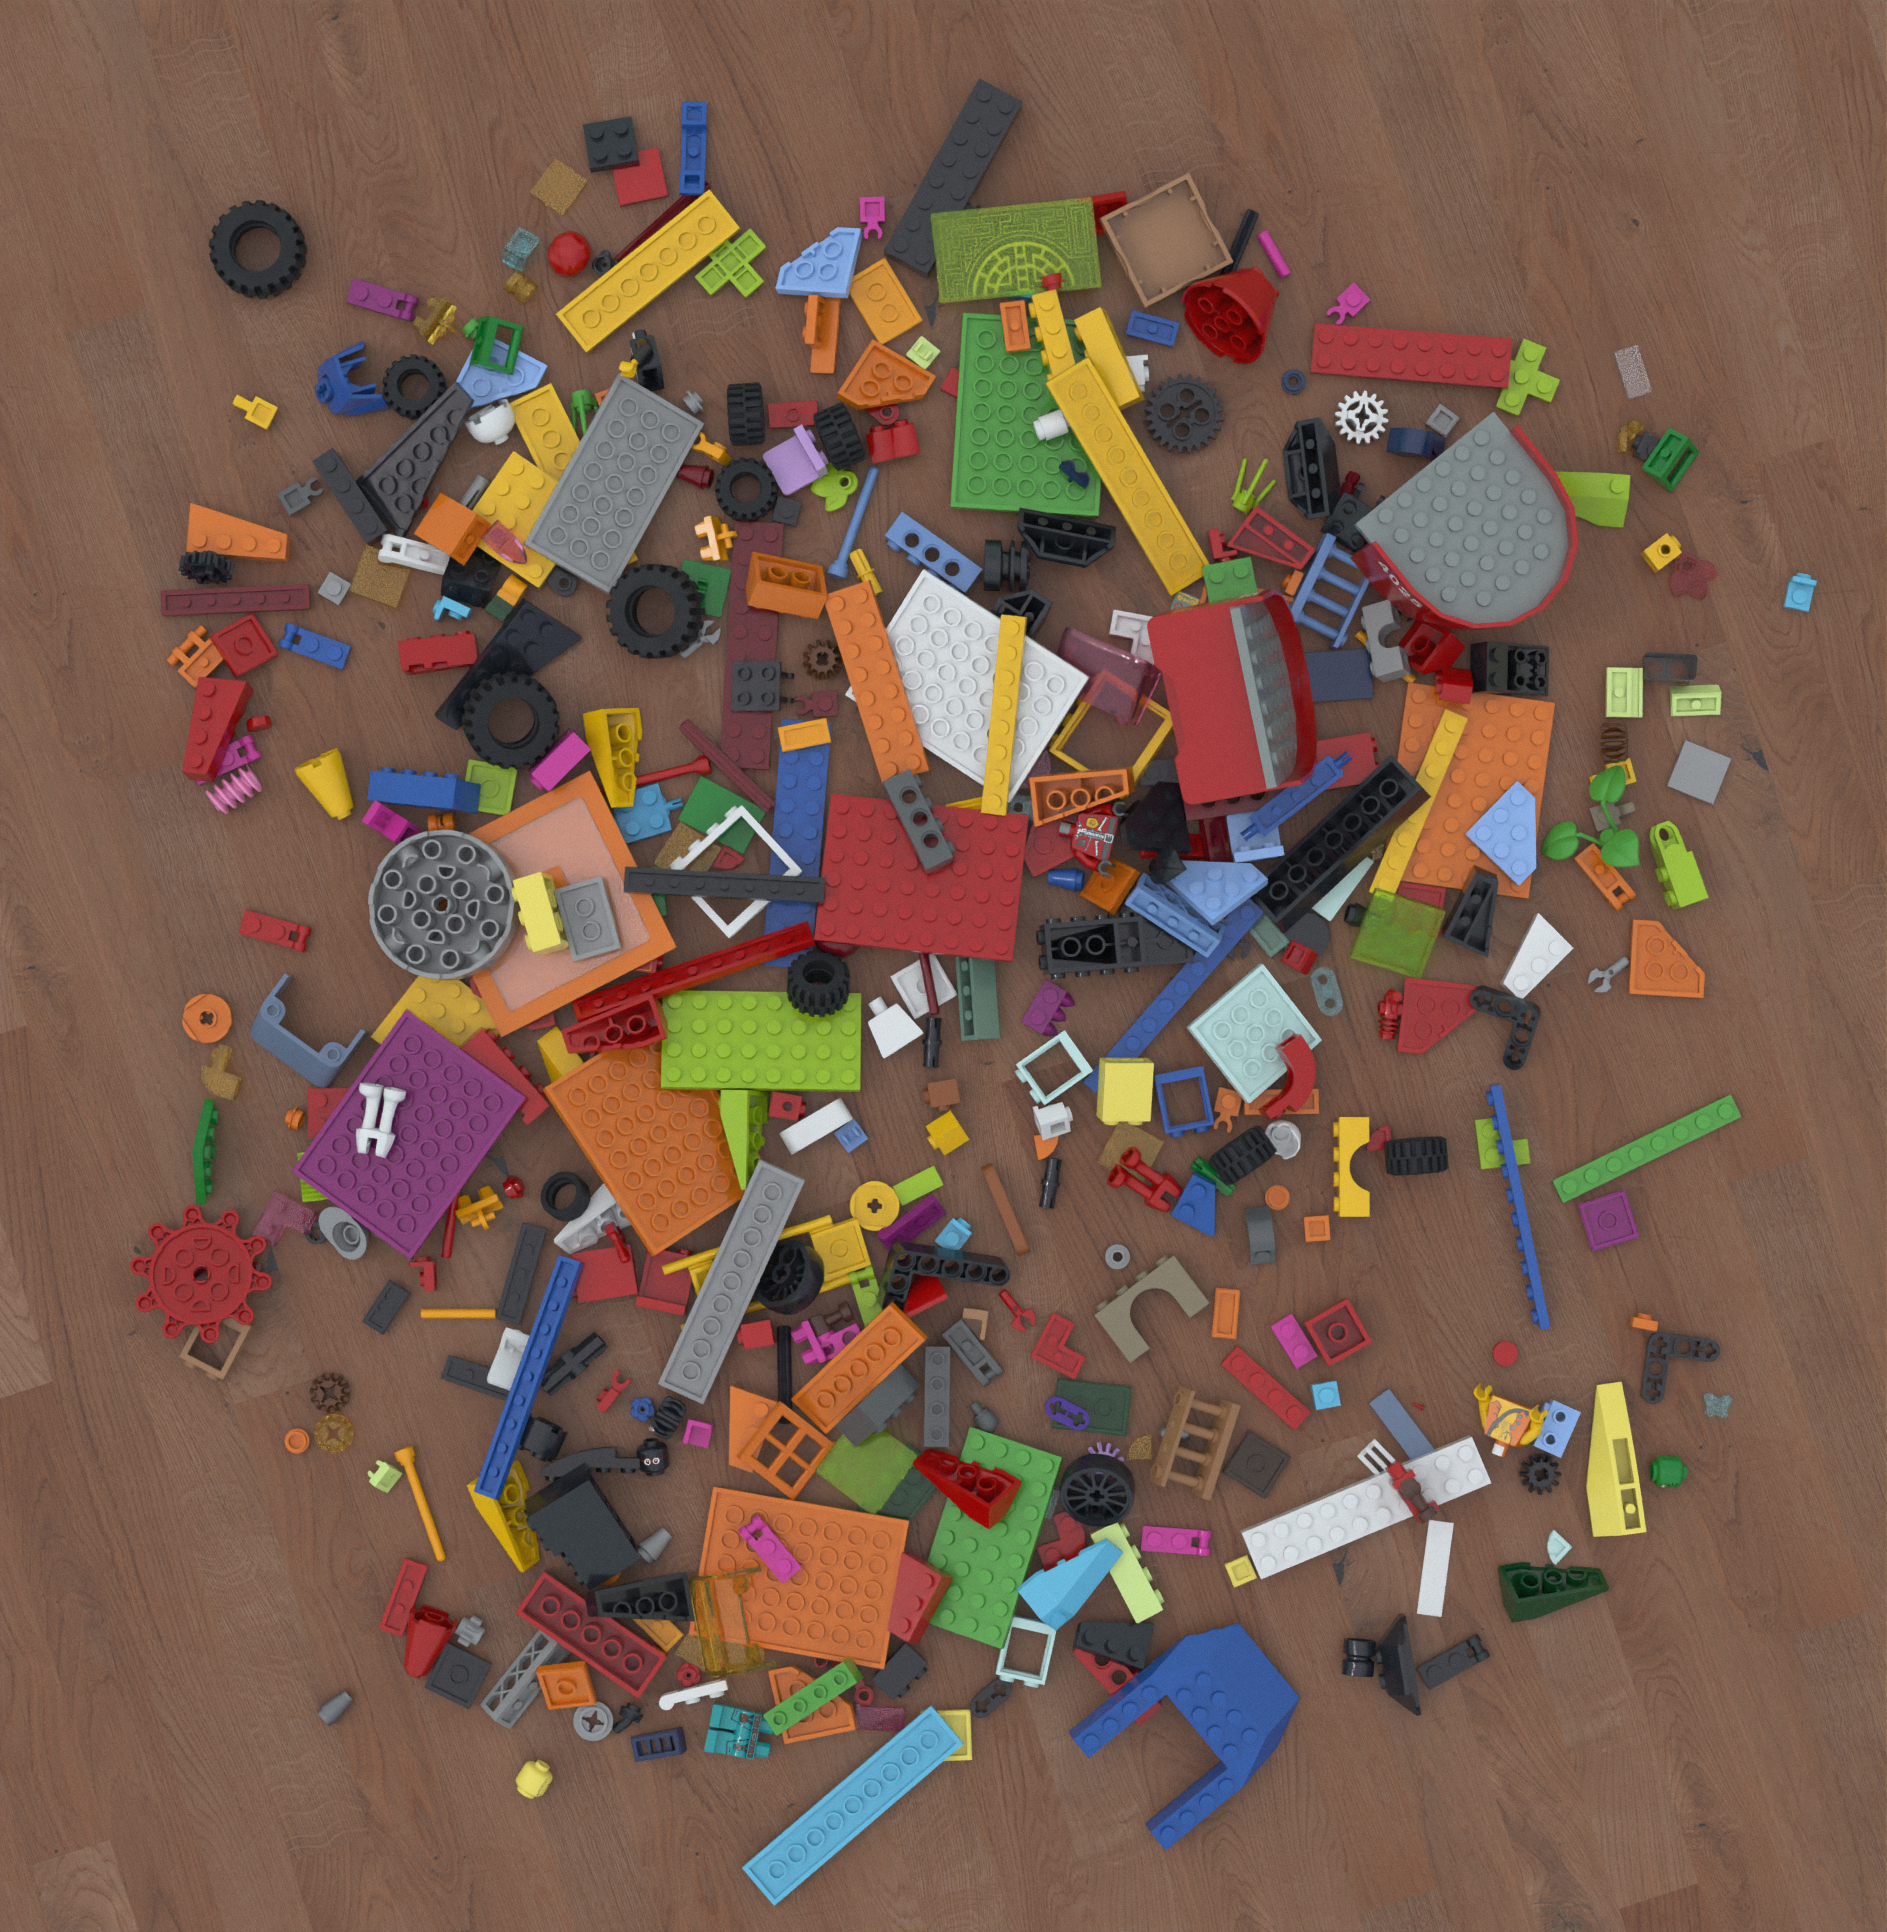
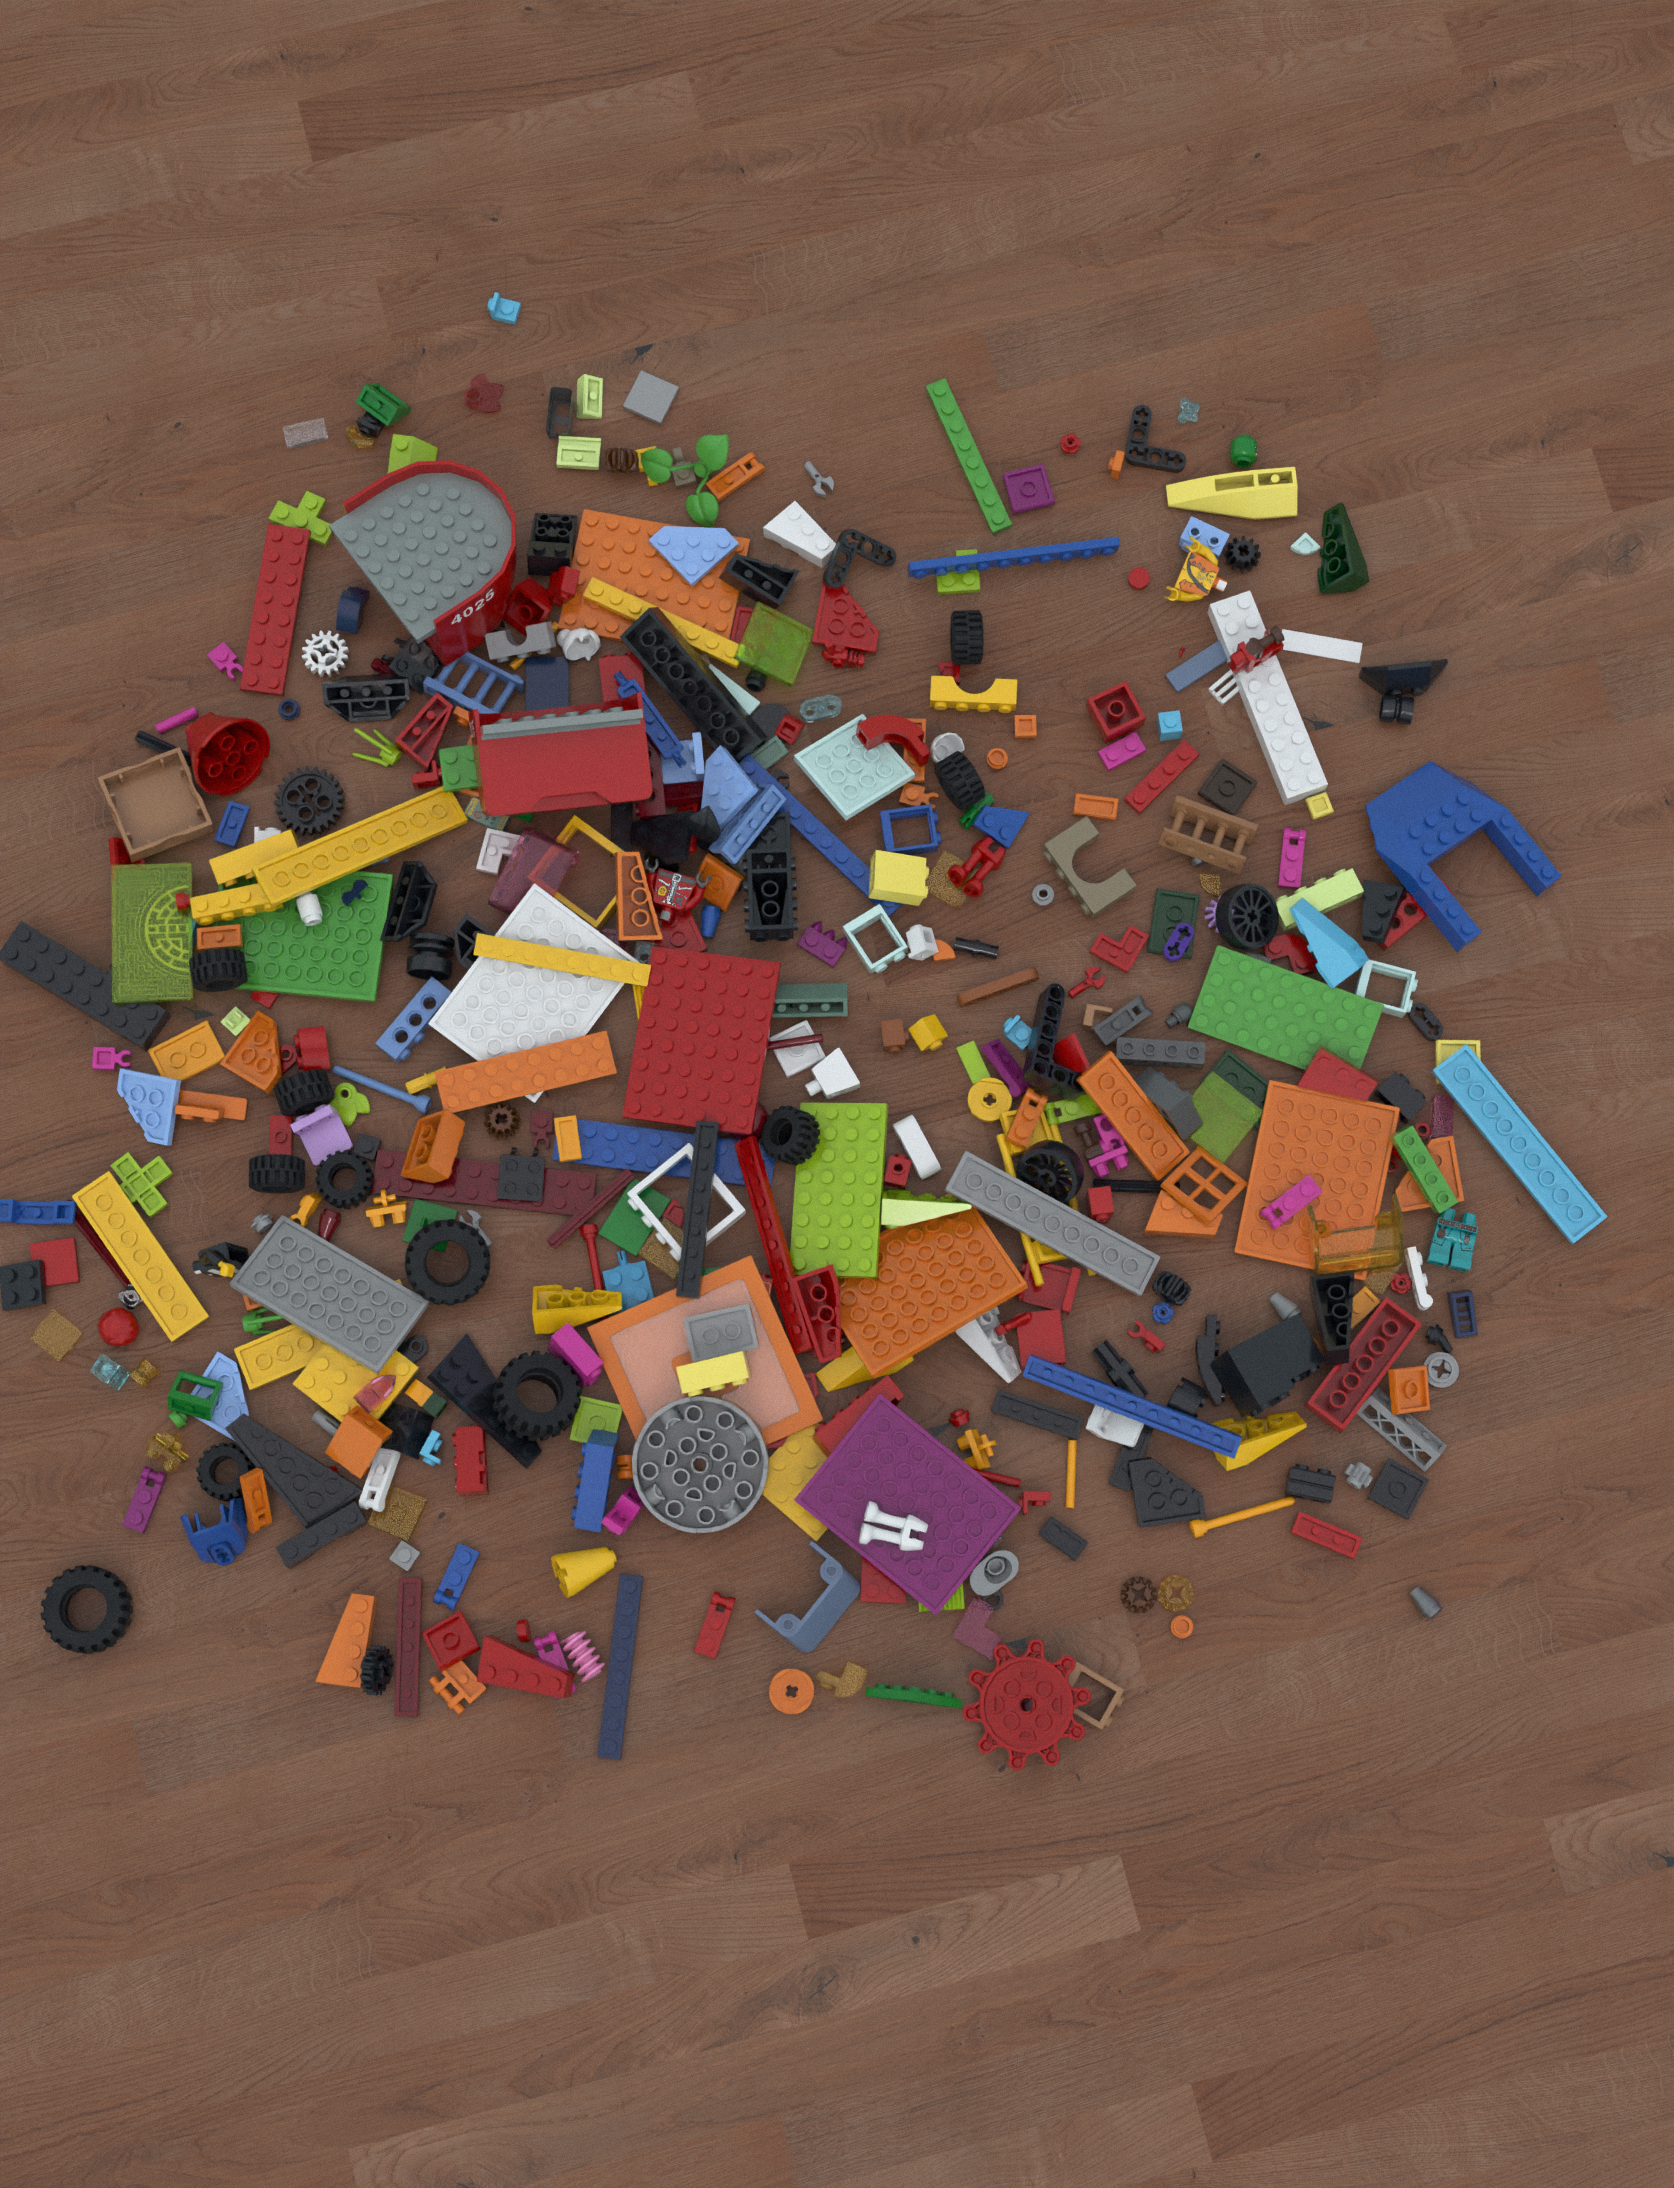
camera: 85 degrees left, 10 degrees down
yellow plate [232,395,279,430] -> none
dark grey plate [277,477,325,517] -> none
orange plate [285,1107,305,1130] -> none
yellowish green tile [368,1460,403,1493] -> none
red cone [403,1605,458,1678] -> none
white cylinder [464,399,515,445] -> none
light yellow head [516,1760,553,1799] -> none
black tyre [541,1171,590,1222] -> none
black head [636,1438,670,1476] -> none
dark pink panel [683,1418,714,1448] -> none
medium blue tile [834,1119,868,1153] -> none
dark grey brick [883,769,956,874] -> none
red wedge [913,1448,1022,1529] -> none
black pin [922,1017,942,1068] -> none
dark grey brick [1245,1205,1275,1265] -> none
black plate [1417,1634,1490,1690] -> none
light grey tile [1425,404,1460,438] -> none
orange plate [1628,919,1705,998] -> none
yellow brick [1640,533,1682,573] -> none
lime brick [1649,821,1709,910] -> none
none -> black tyre [189,948,248,992]
none -> orange plate [239,1468,272,1534]
none -> white piece [557,628,601,661]
none -> dark blue plate [597,1574,643,1760]
none -> orange plate [1005,1087,1048,1150]
none -> red plate [1060,433,1081,454]
none -> black plate [1128,1457,1206,1528]
none -> black brick [1284,1464,1336,1504]

